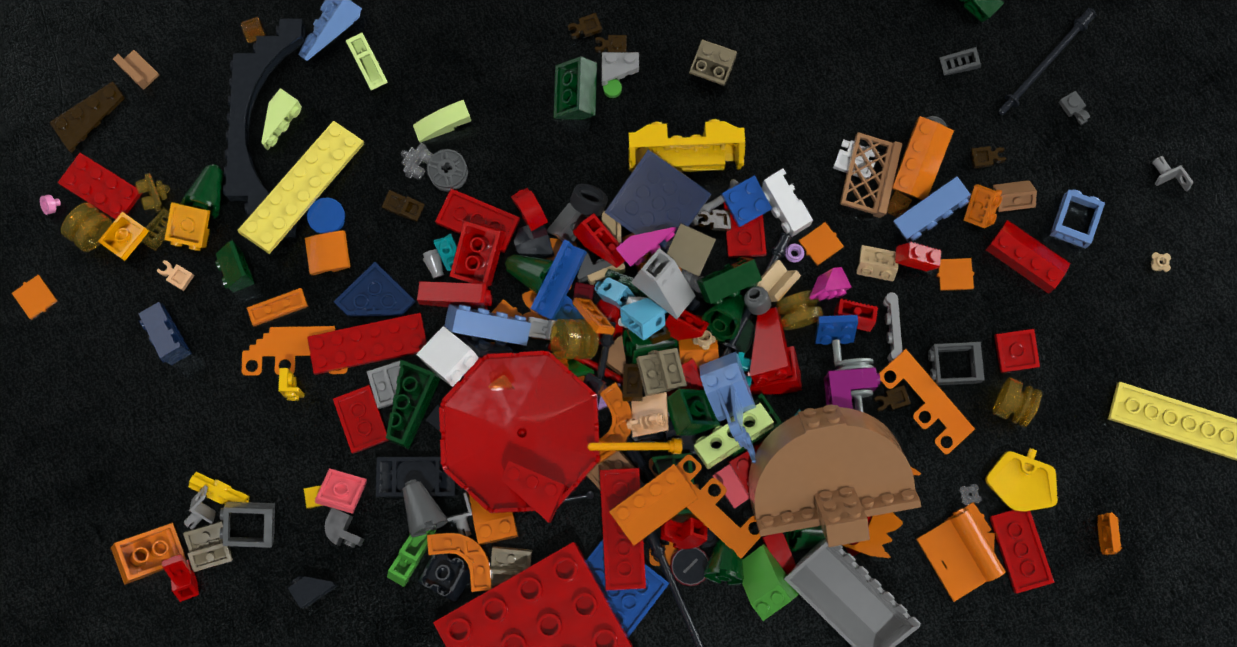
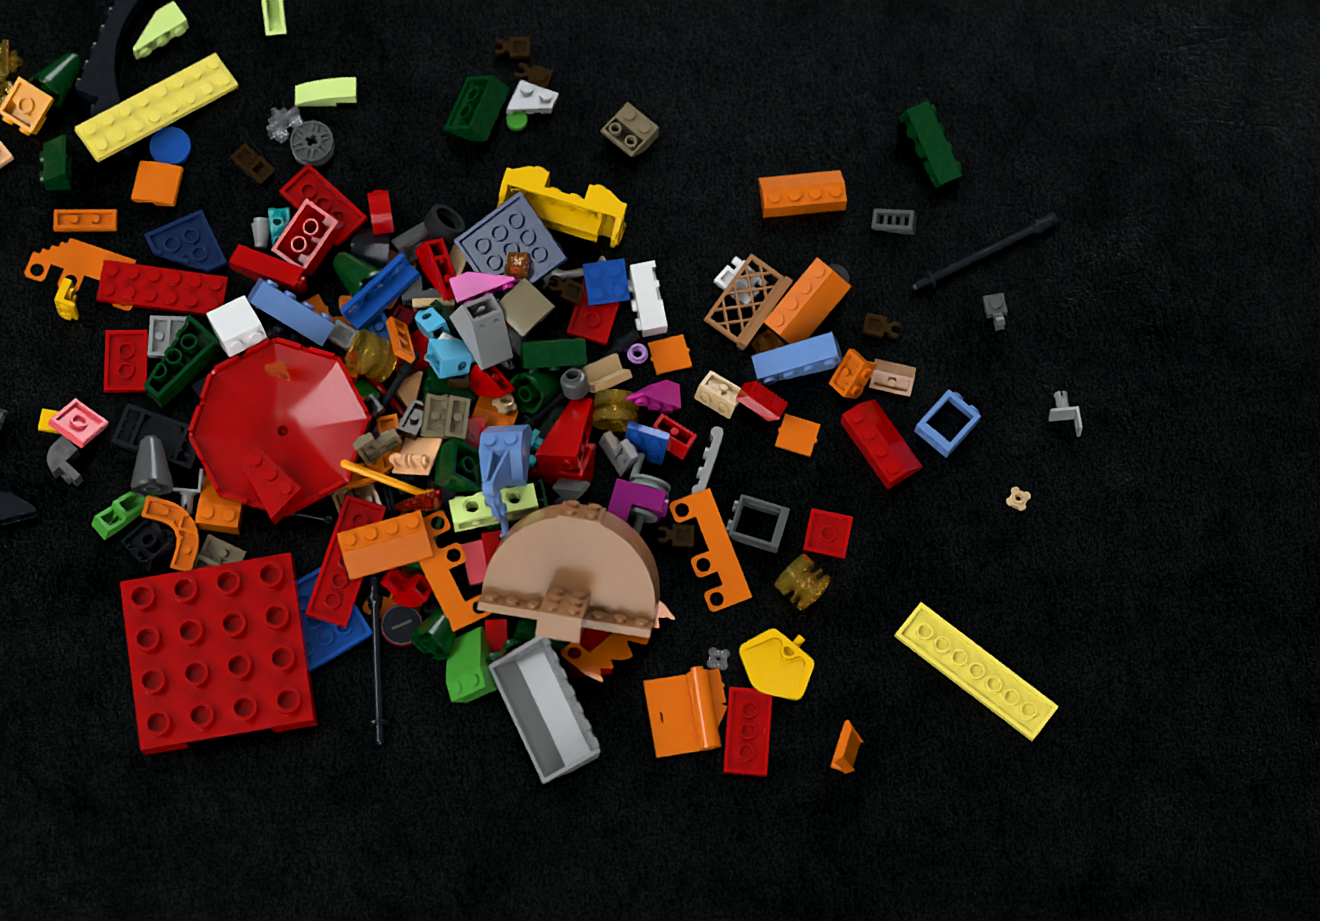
camera: 15 degrees right, 5 degrees down
none -> dark tan plate [352,428,403,466]
none -> clear red slope [394,489,443,511]
none -> dark green plate [485,637,524,660]
none -> clear orange slope [504,252,529,279]
none -> dark grey slope [552,478,590,505]
none -> light grey plate [598,430,639,477]
none -> orange slope [758,170,847,218]

